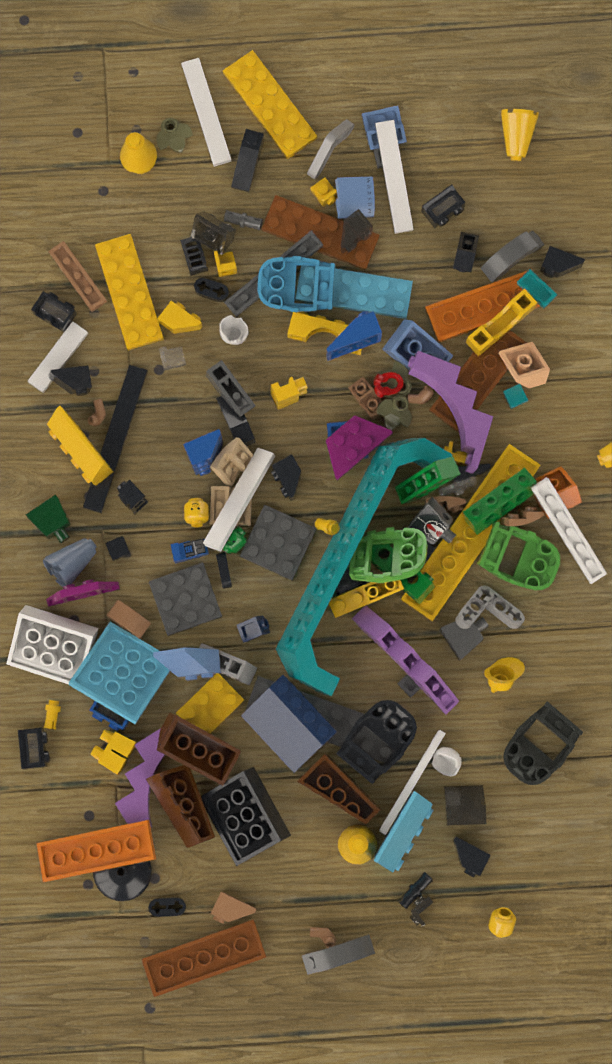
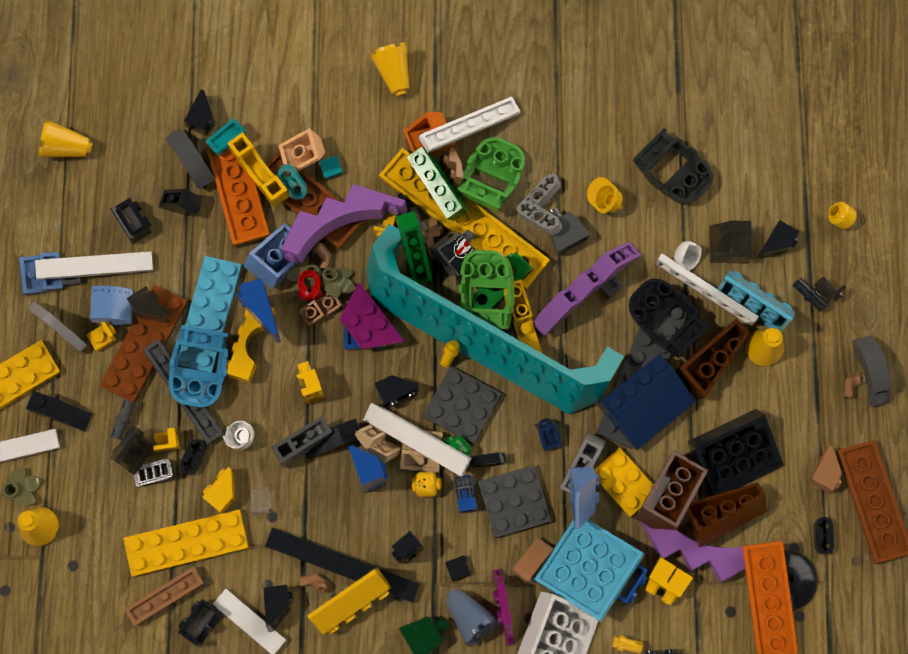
camera: 90 degrees left, 5 degrees down
none -> teal plate [277,164,307,200]

